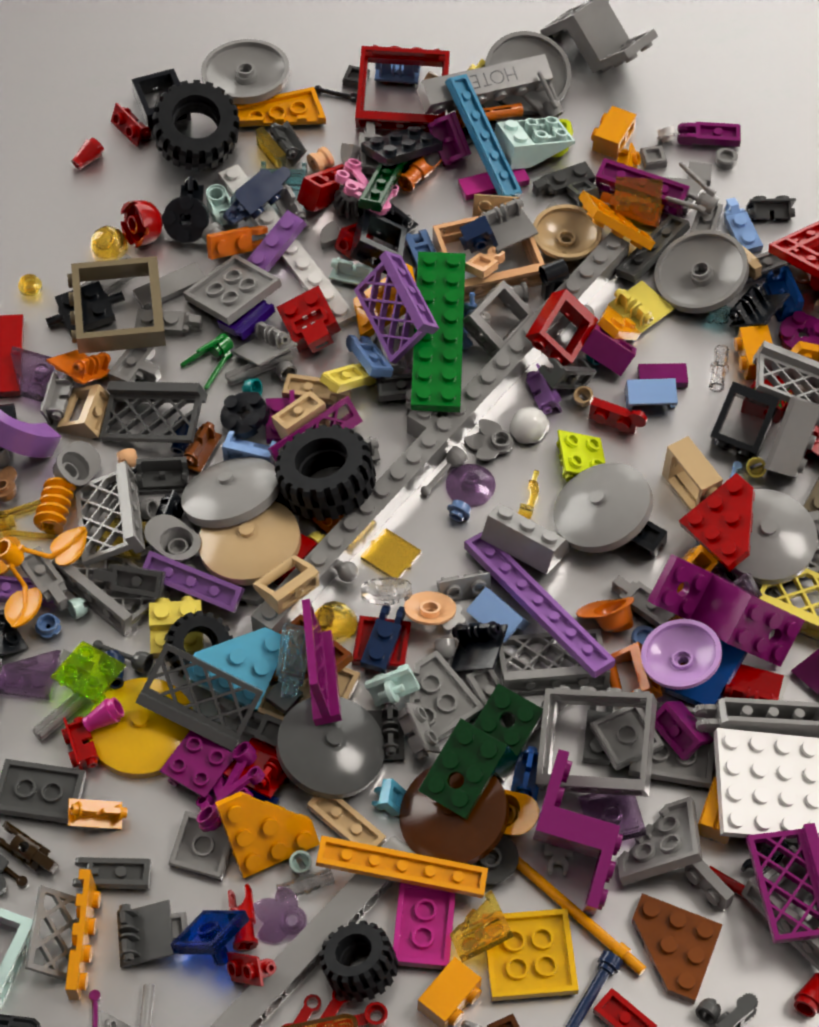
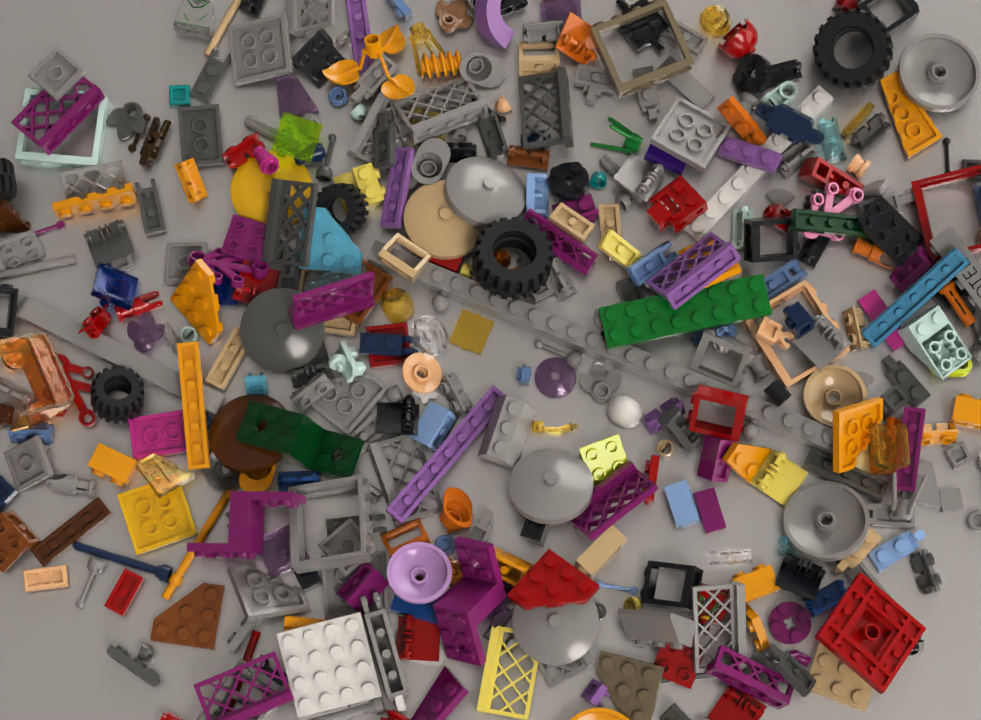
camera: 75 degrees right, 20 degrees up
none -> black plate [294,571,323,591]
none -> magenta fence [569,460,659,541]

